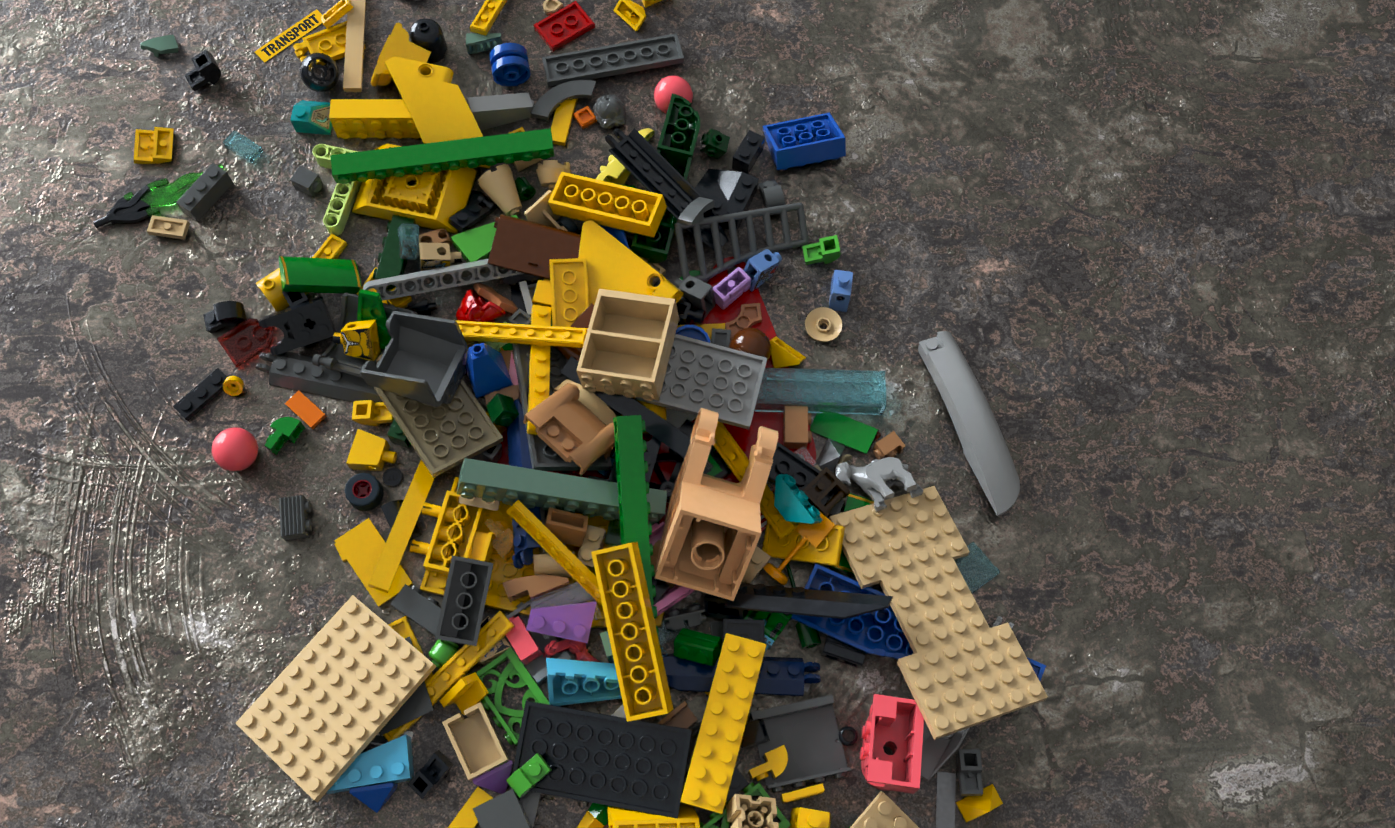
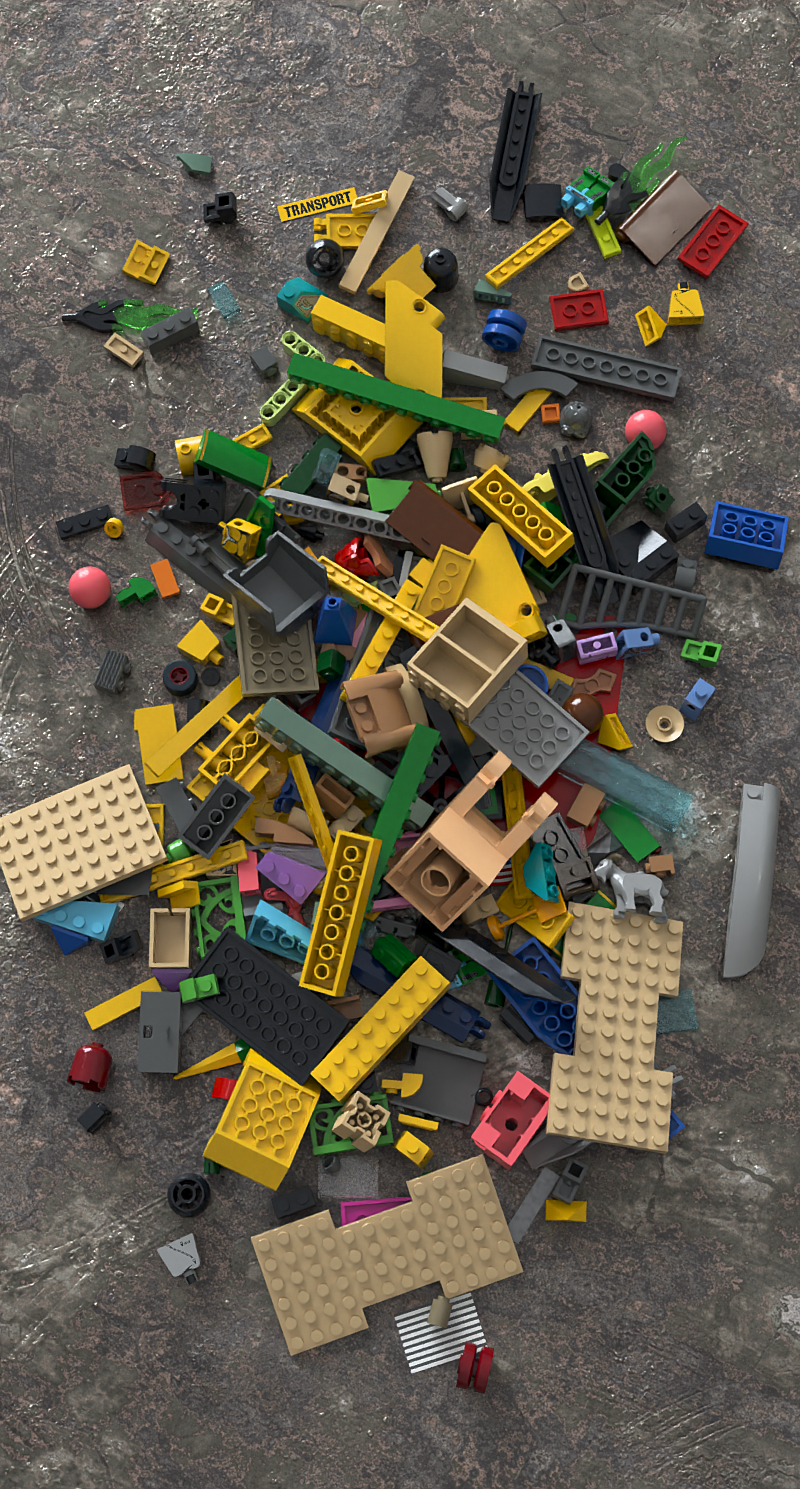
camera: 35 degrees right, 5 degrees up
dark grey slope [678,197,715,226] -> none

